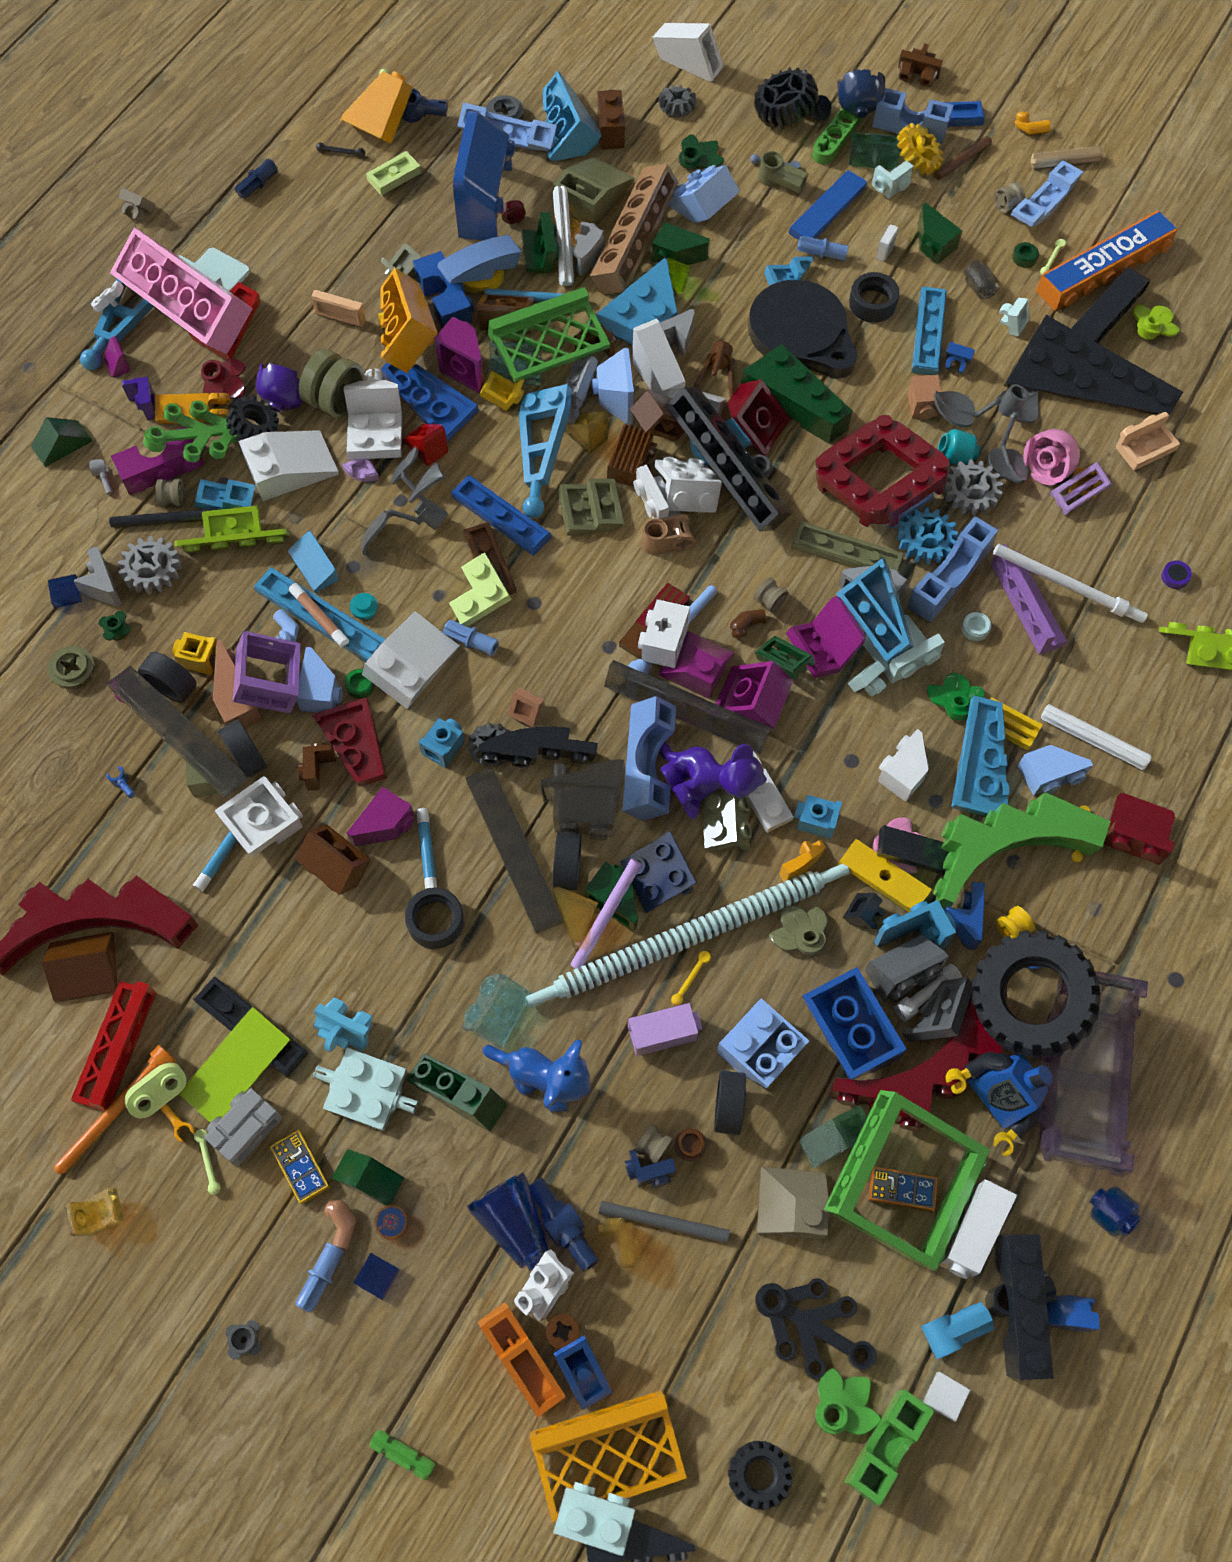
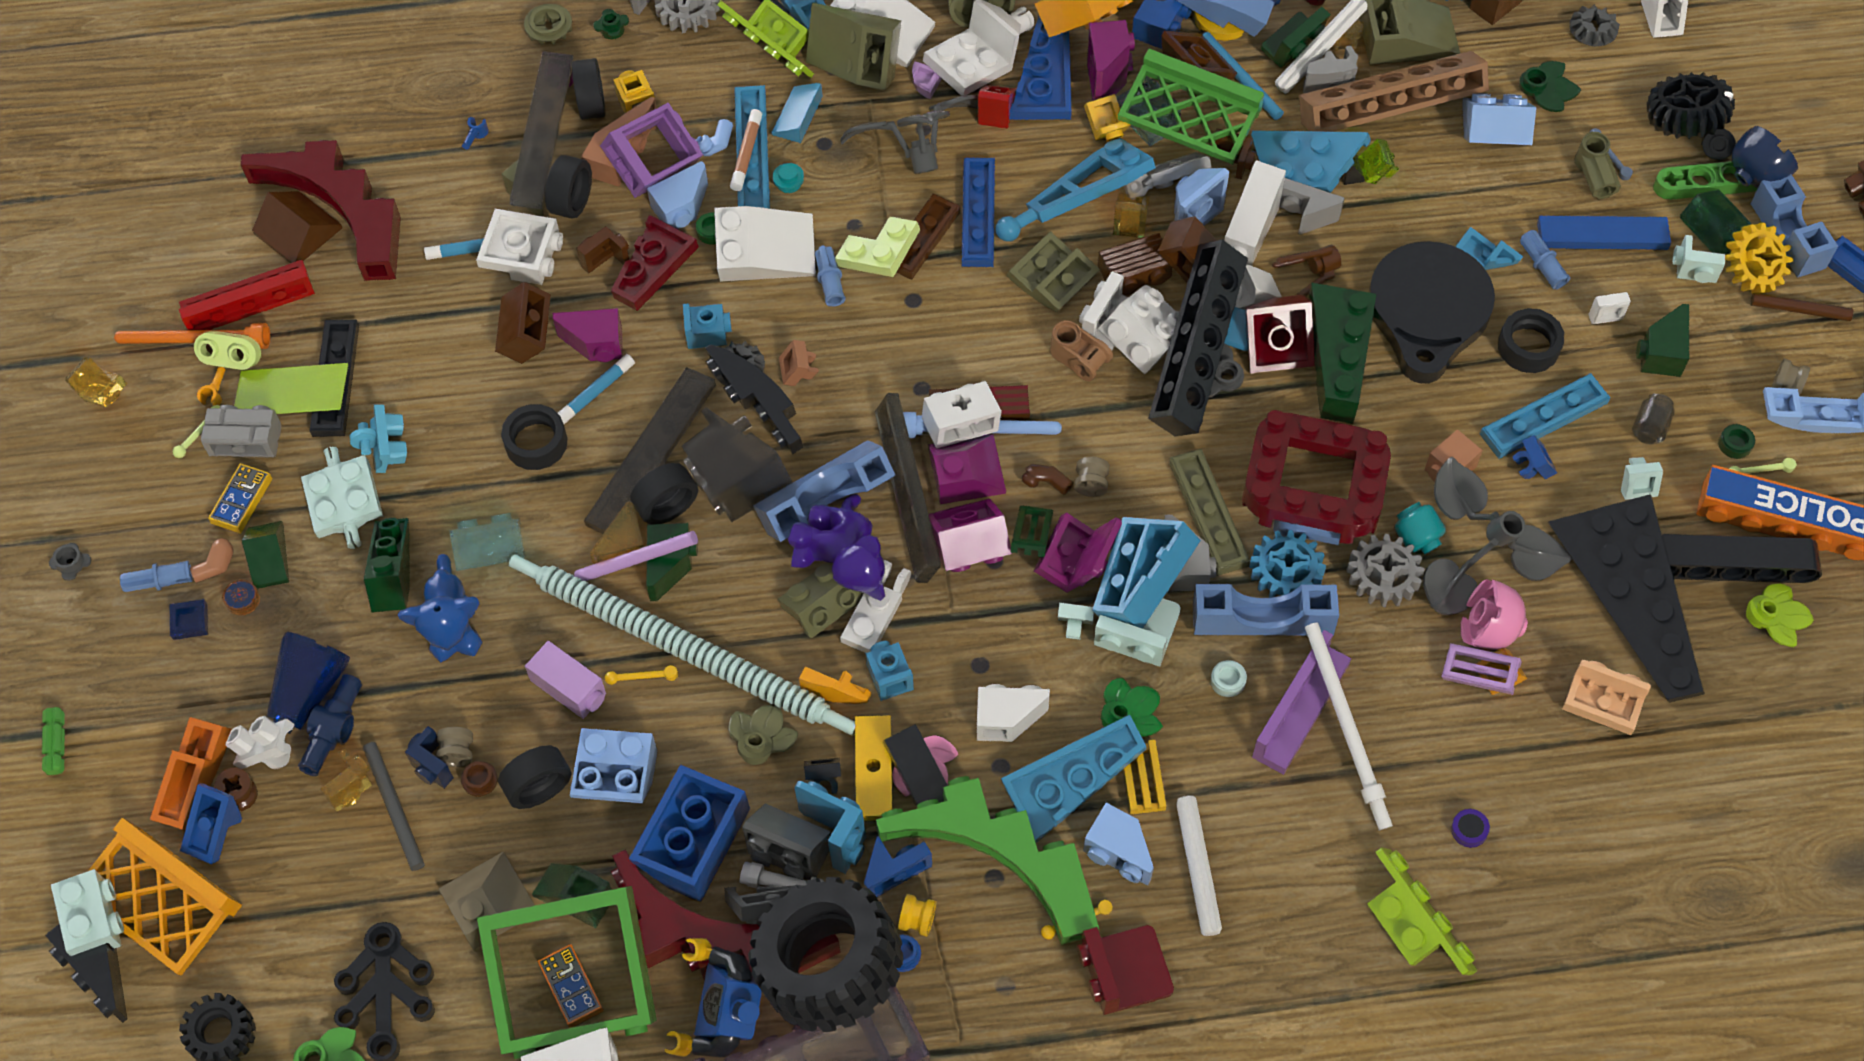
camera: 55 degrees right, 5 degrees down
dark blue hinge [621,831,697,913] -> none
dark green slope [651,222,710,269] -> none
none -> olive slope [806,3,902,90]

